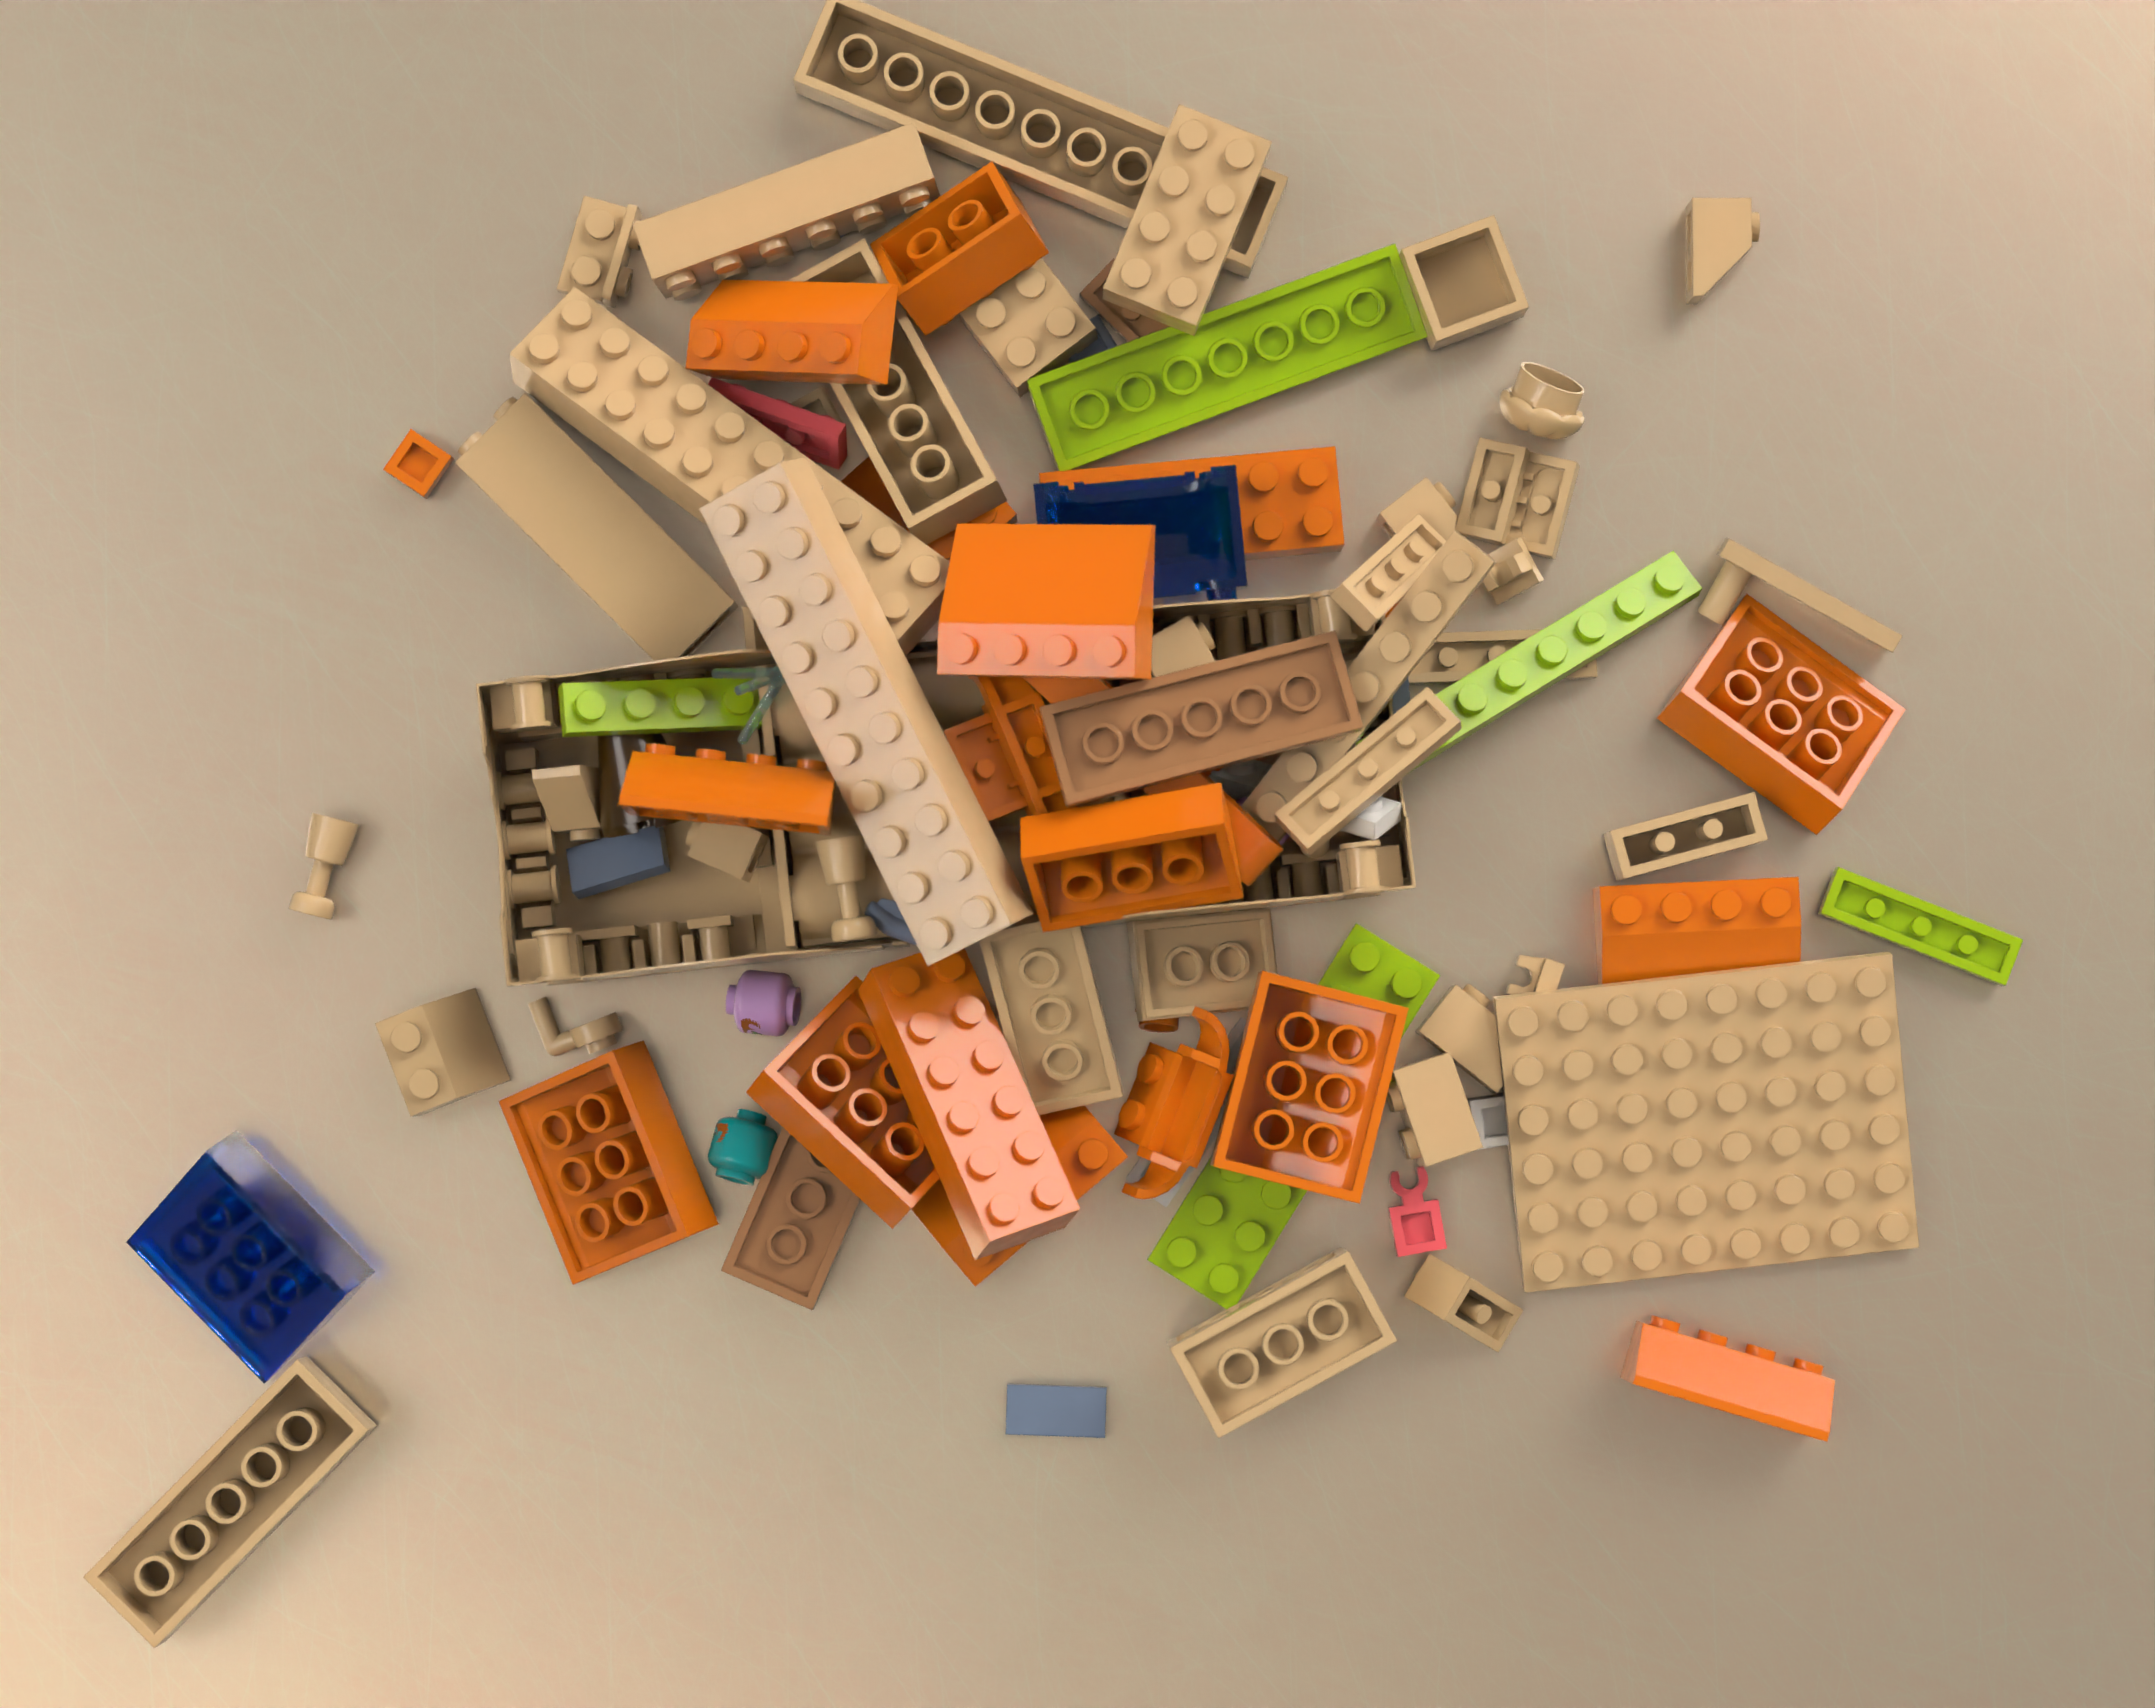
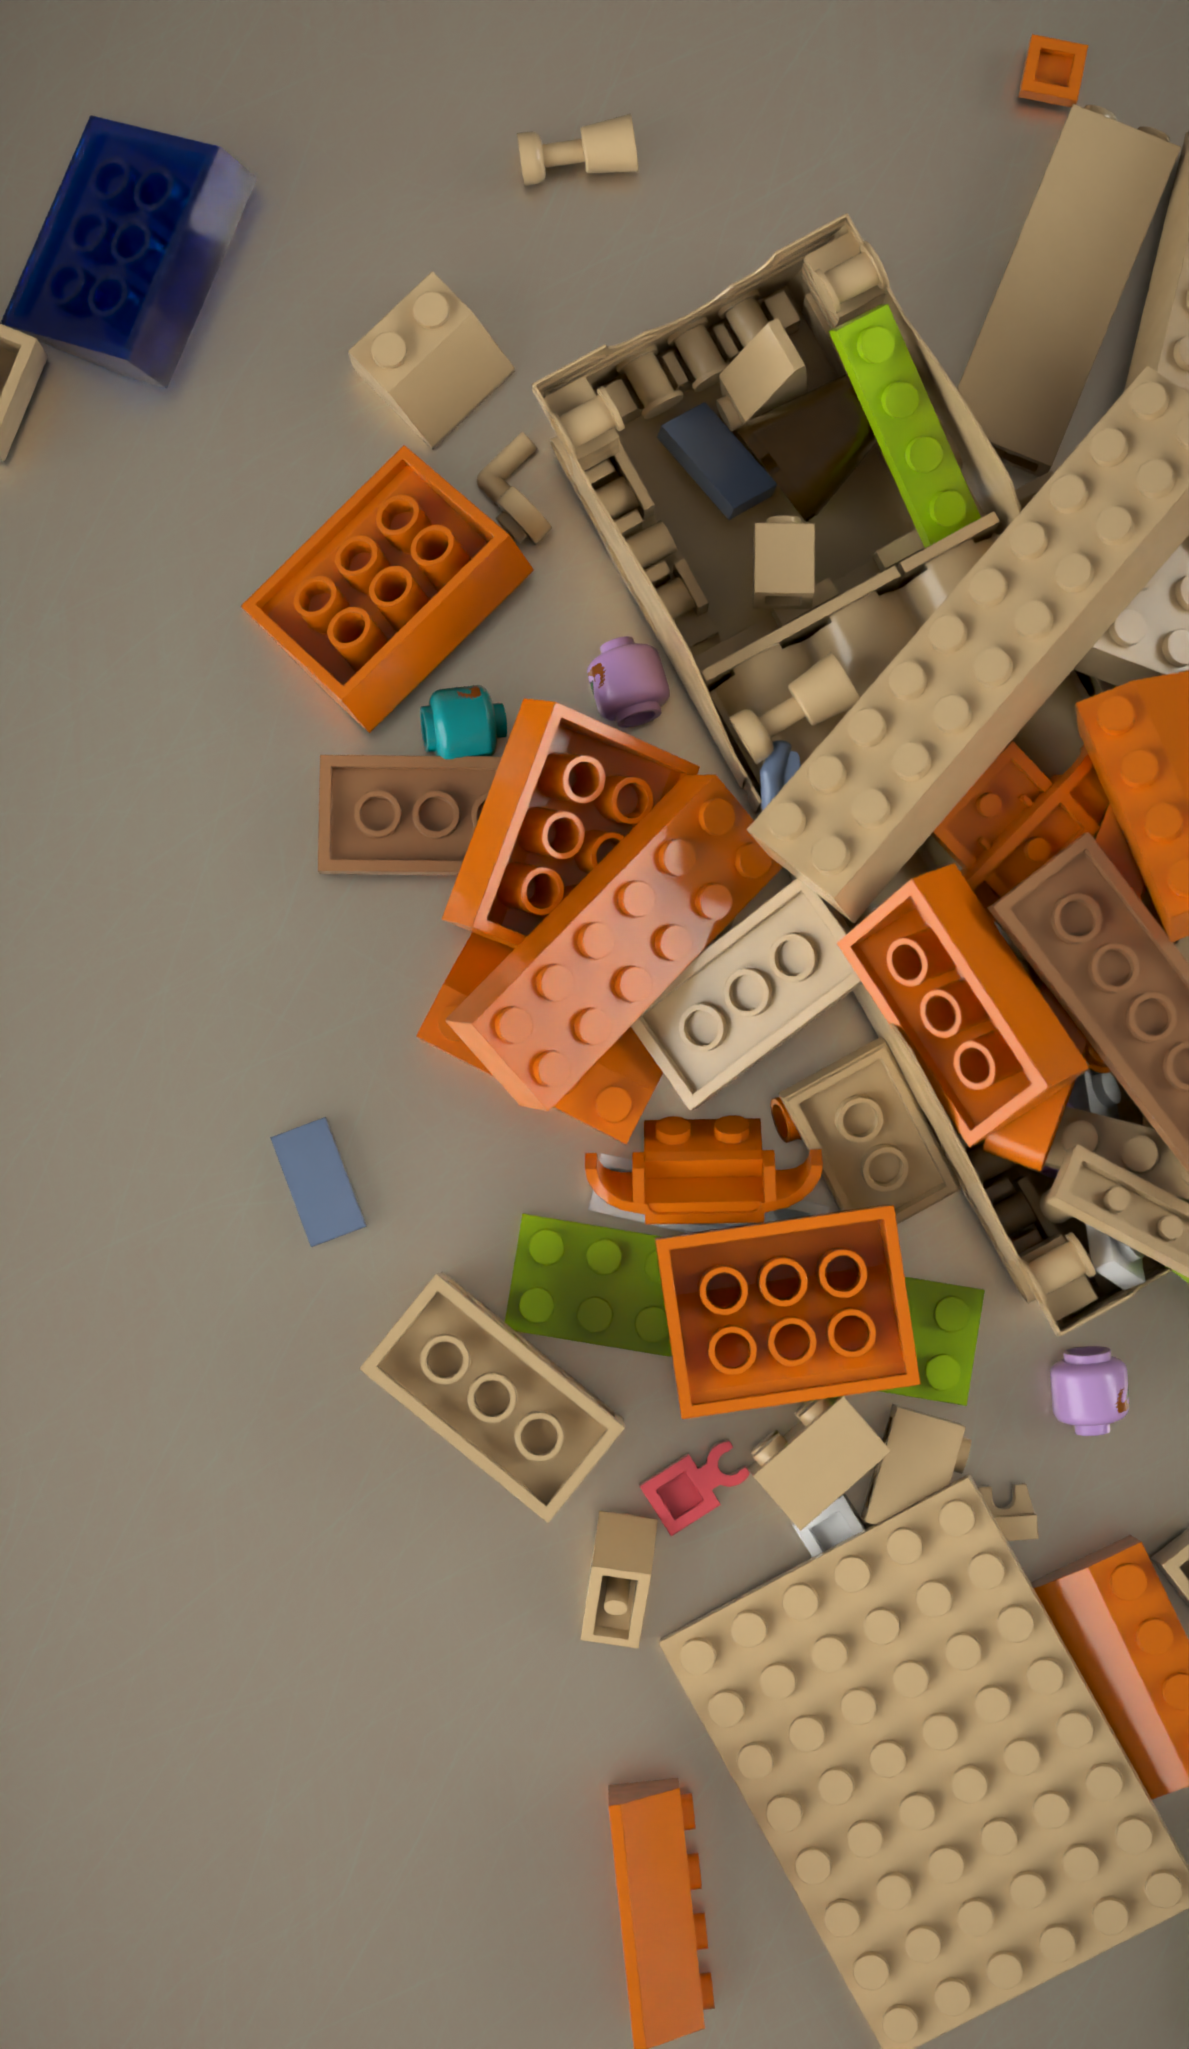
camera: 75 degrees right, 0 degrees up
orange slope [619,744,836,836] -> none
clear light blue plant [711,666,786,744] -> none
none -> lavender head [1050,1346,1130,1436]

